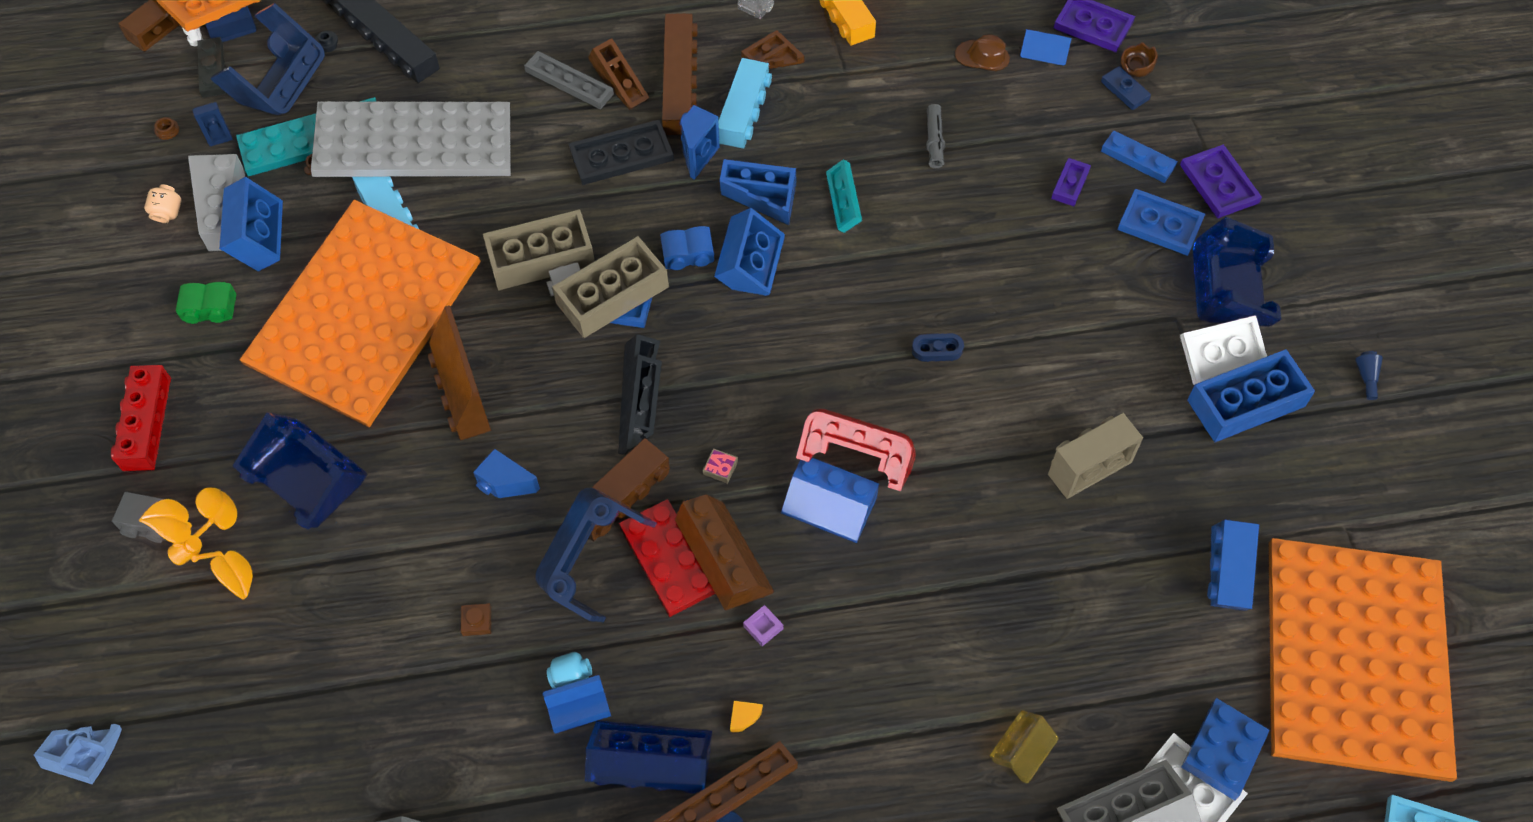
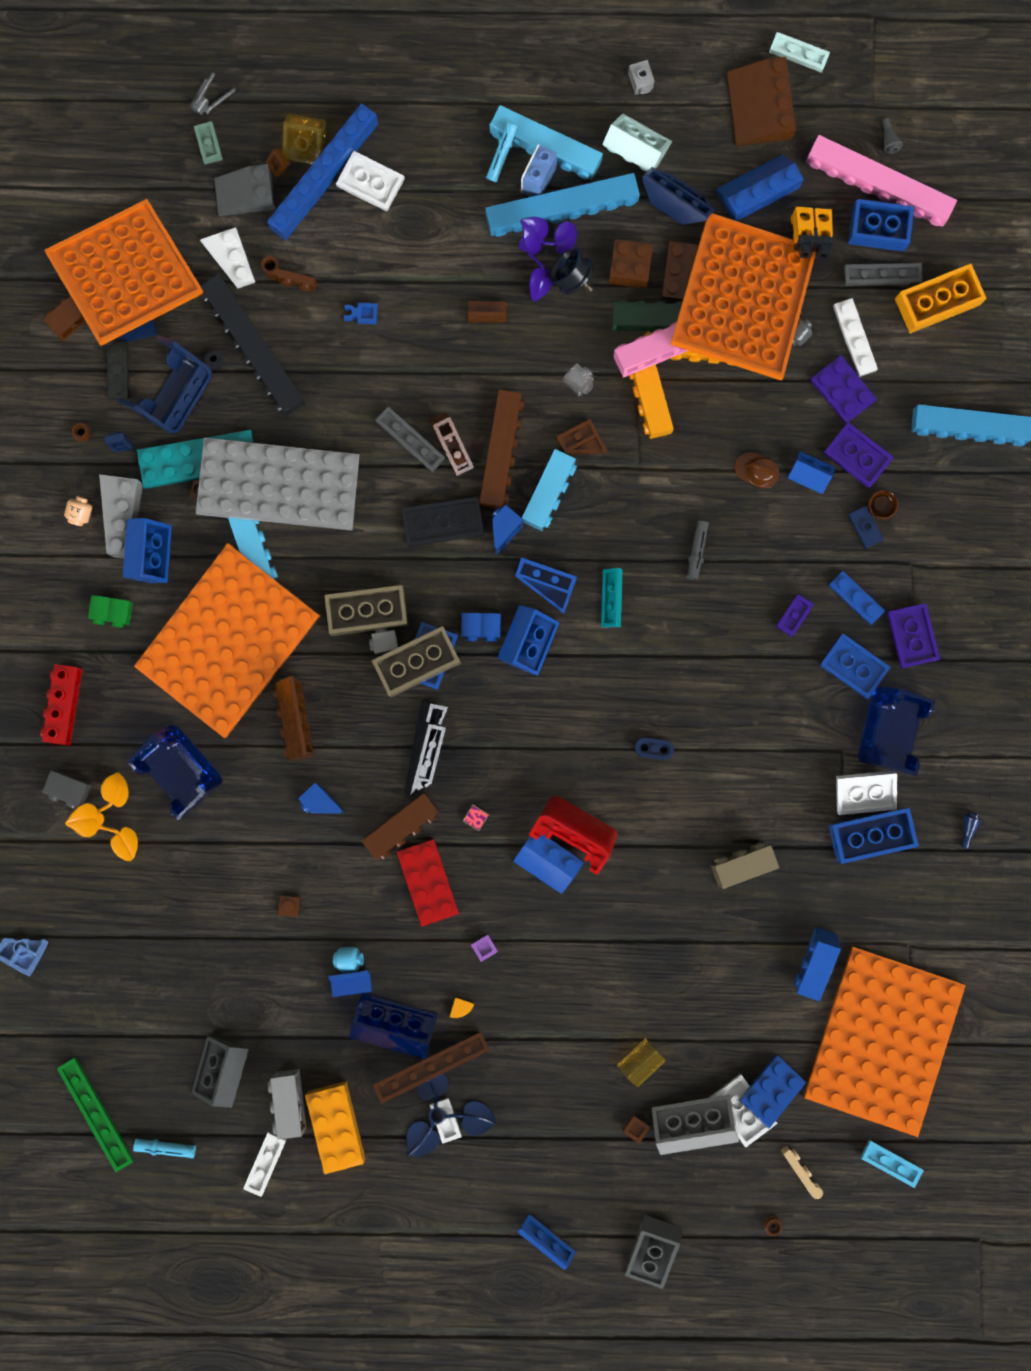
camera: 10 degrees right, 25 degrees up
dark blue windscreen [536,488,657,622] -> none
reddish brown slope [675,494,774,611] -> none

